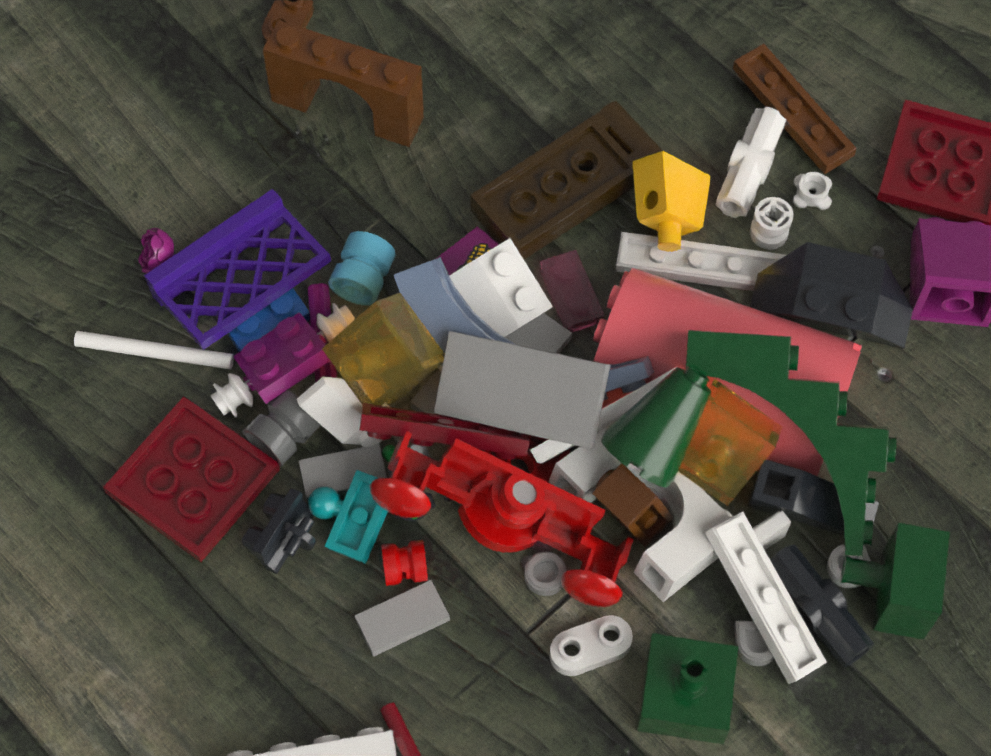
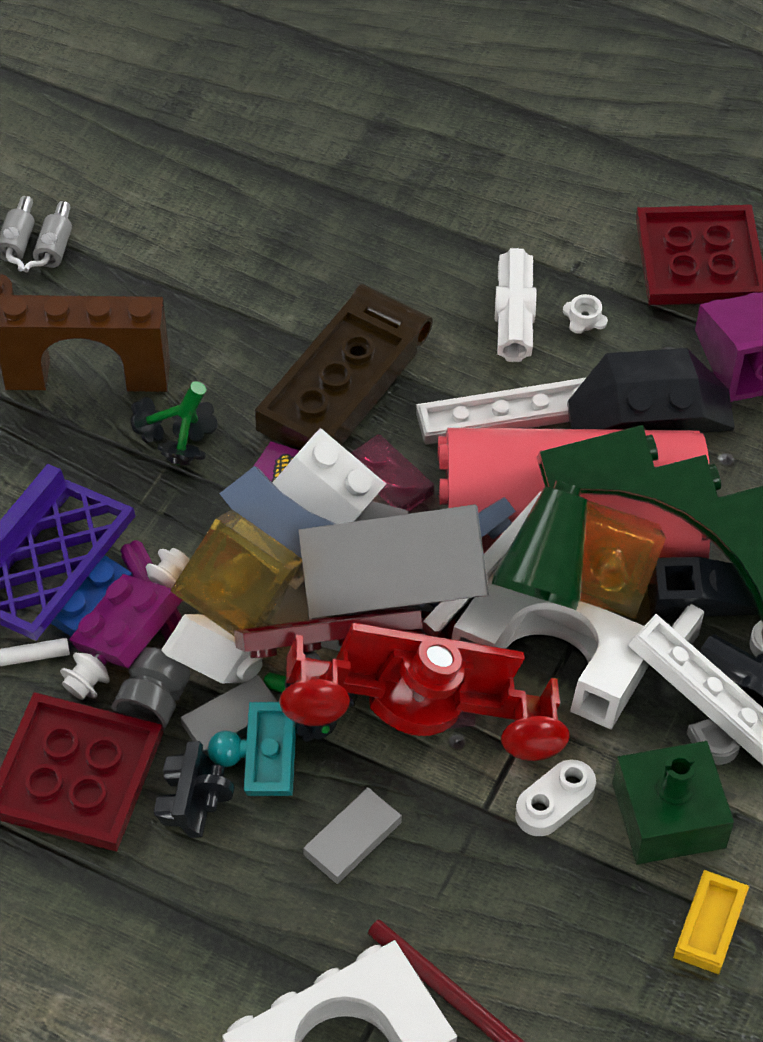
camera: 20 degrees left, 10 degrees down
medium azure wheel [328,231,396,306] -> none
red wheel [381,540,428,586] -> none
light grey tile [524,551,567,596] -> none
reddish brown slope [592,463,674,547] -> none
yellow torso [633,151,710,252] -> none
reddish brown plate [733,44,857,175] -> none
white wheel [750,197,794,250] -> none
none -> black plant [130,381,218,465]

